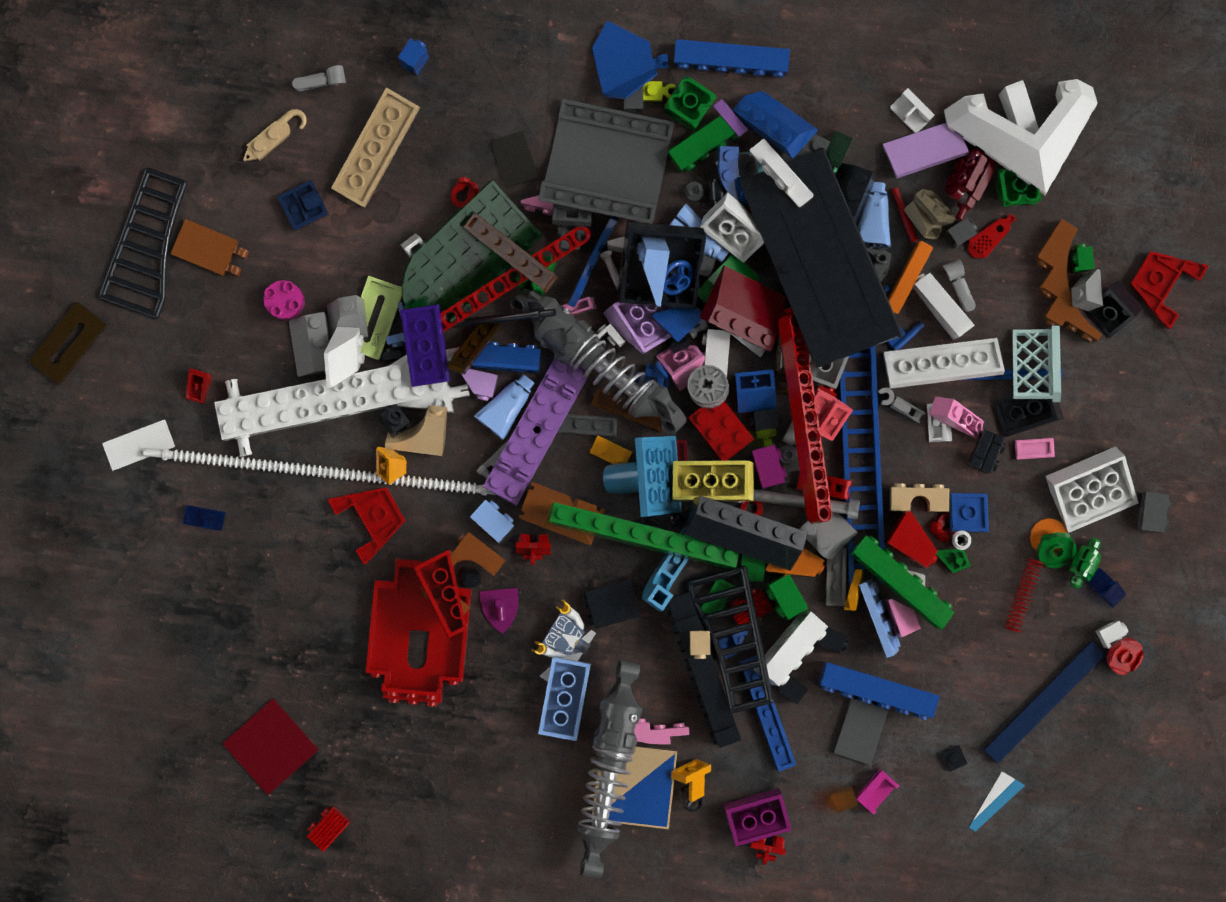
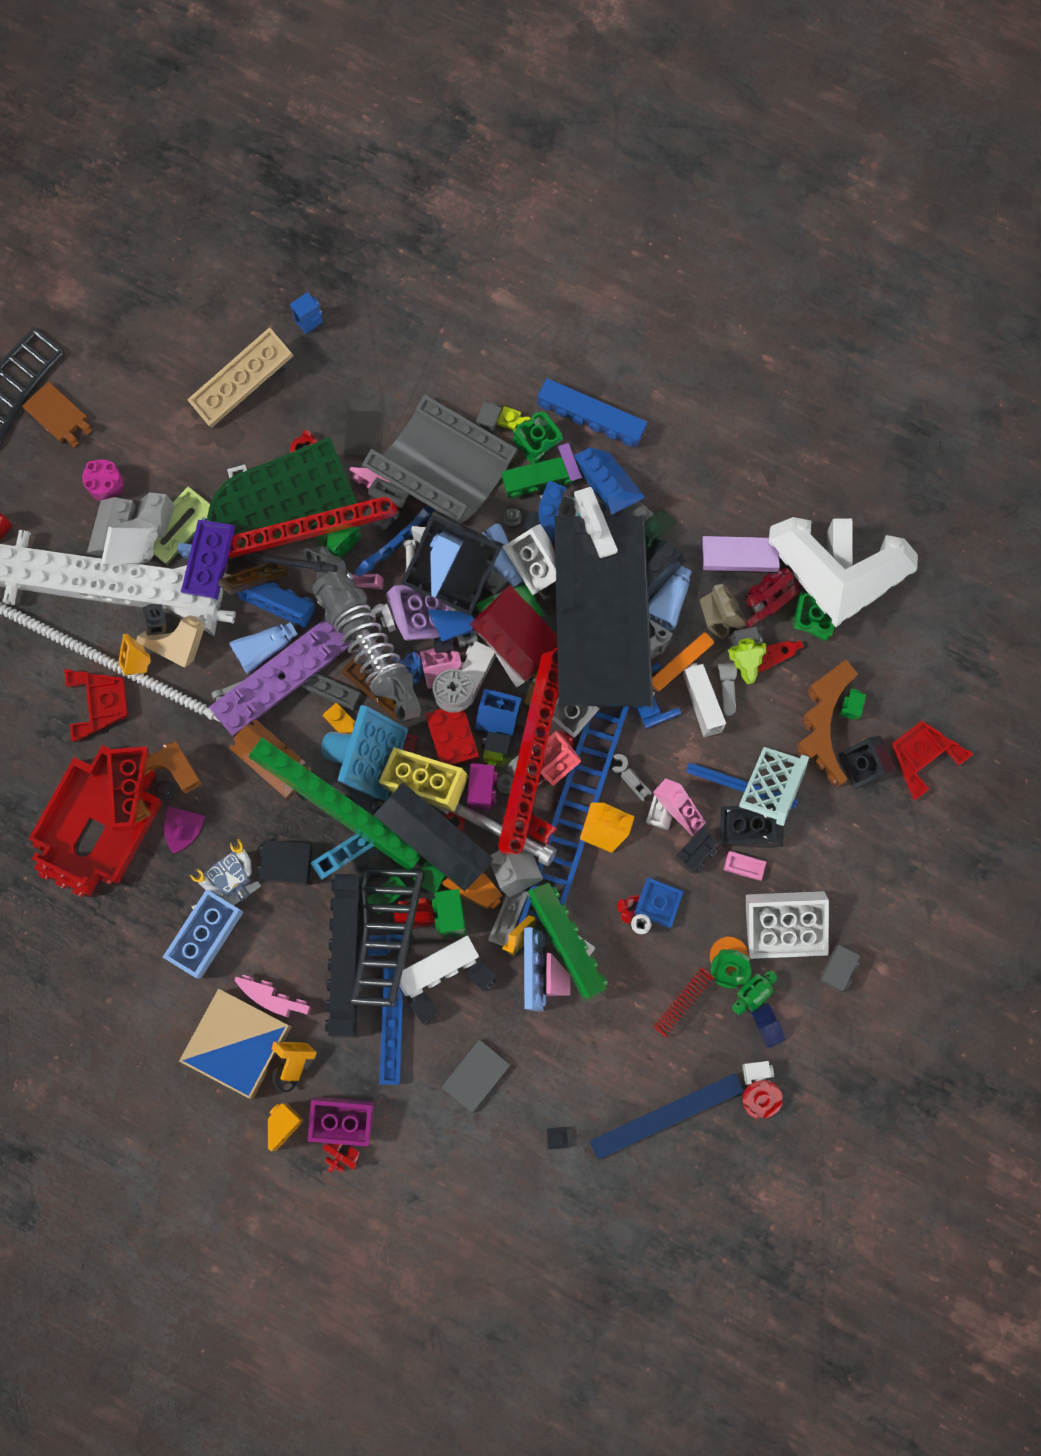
camera: 30 degrees right, 10 degrees down
tan plate [243,109,307,161] -> none
dark blue plate [277,180,329,231] -> none
light grey piece [292,65,346,91] -> none
black plate [382,347,403,362] -> none
lavender slope [462,369,498,401] -> none
reddish brown tile [463,212,558,292] -> none
light blue brick [470,500,514,543] -> none
red hips [516,534,551,565] -> none
piece [577,660,643,879] -> none
blue panel [592,21,668,99] -> none
blue piece [663,260,693,295] -> none
tan brick [689,631,710,659] -> none
blue brick [817,661,940,720] -> none
clear orange brick [827,785,859,813] -> none
dark pink panel [855,769,899,815] -> none
white plate [883,338,1005,389] -> none
red slope [884,510,938,568] -> none
tan arch [889,484,949,512] -> none
white panel [890,88,934,133] -> none
red bar [891,187,918,243] -> none
green piece [936,549,971,573] -> none
dark azure sticker [969,772,1025,832] -> none
light grey slope [1071,269,1103,311] -> none
none -> light orange slope [268,1103,305,1151]
none -> light orange slope [580,803,634,853]
none -> lime rock [728,638,766,685]

